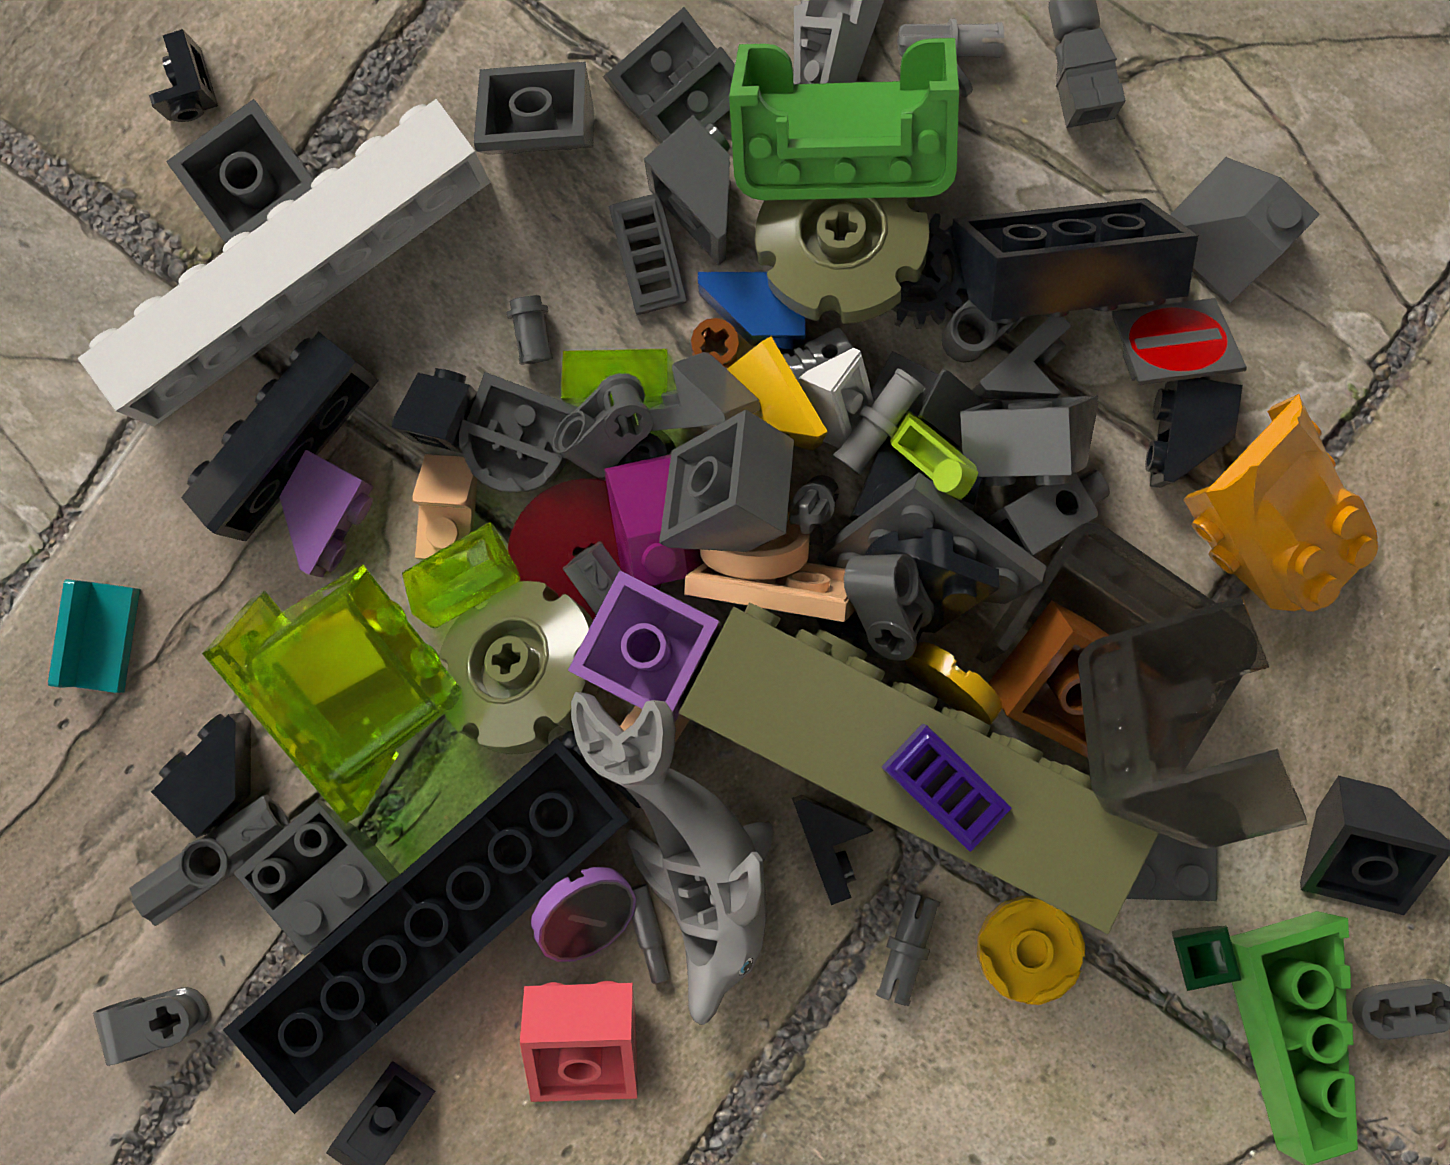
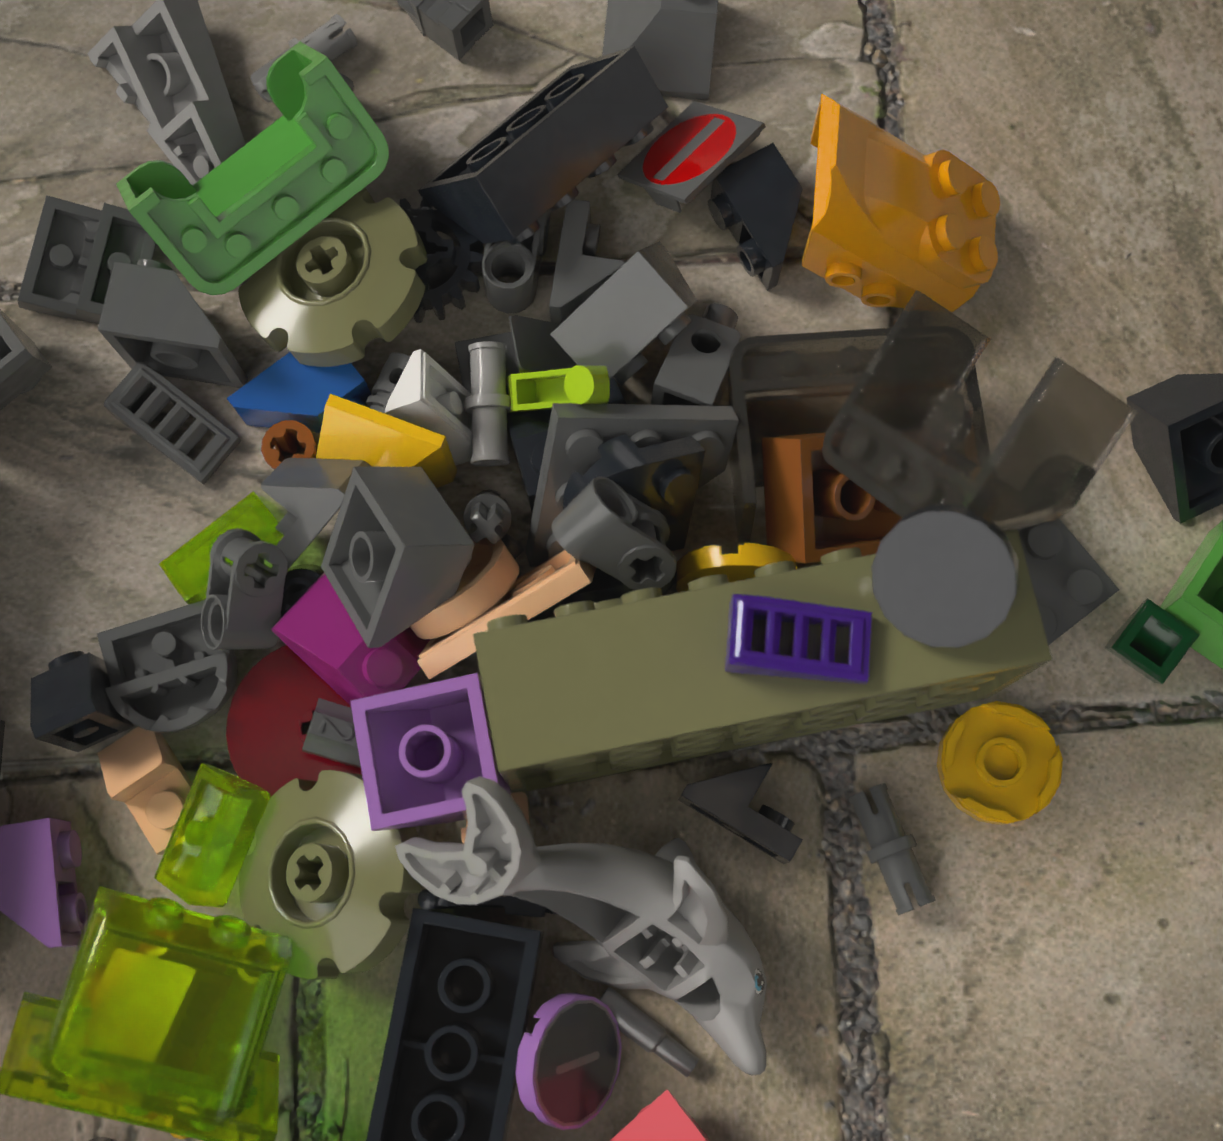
camera: 40 degrees left, 10 degrees down
dark grey pin [506,295,553,365] -> none
none -> black tile [872,505,1019,647]

